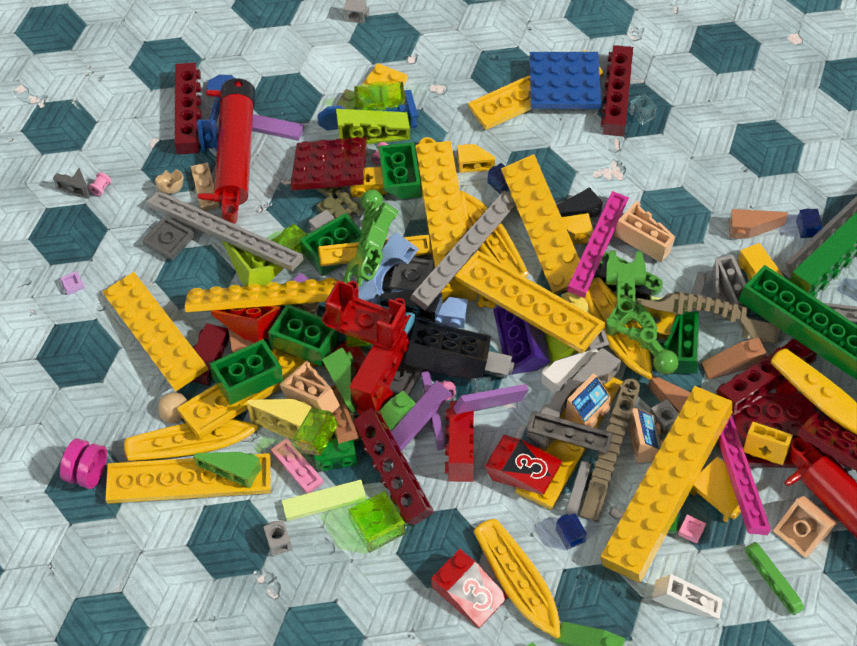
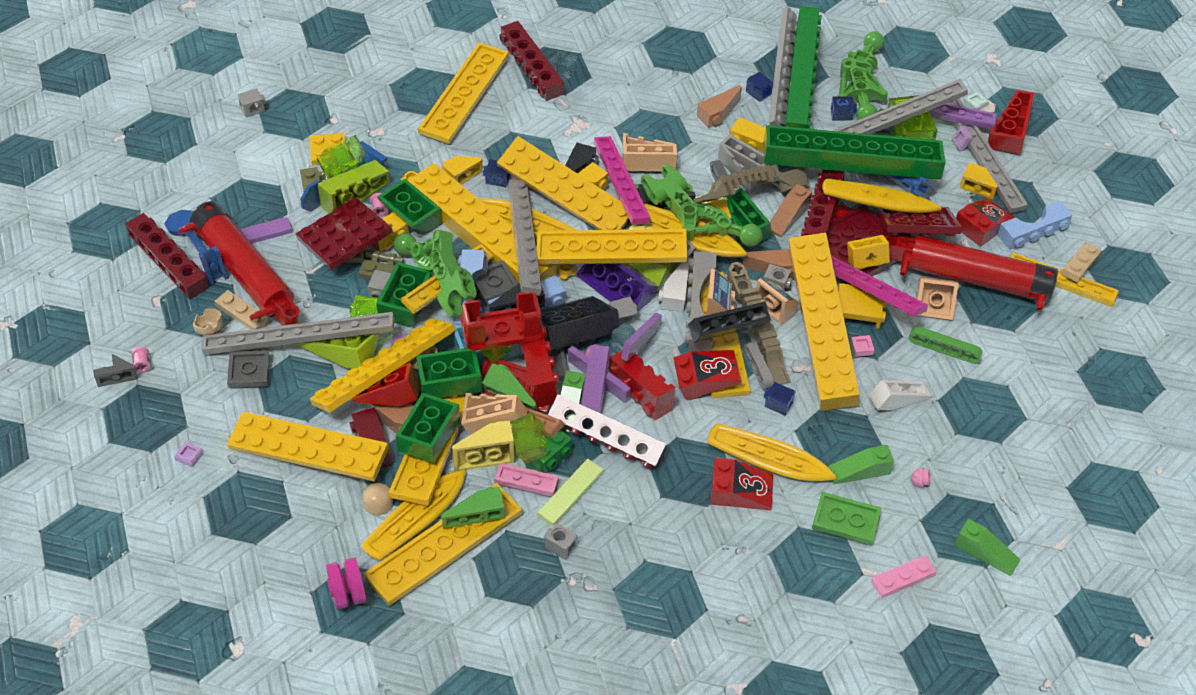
camera: 40 degrees left, 5 degrees down
clear neon green brick [348,490,406,553] -> none
blue plate [529,52,601,109] -> none

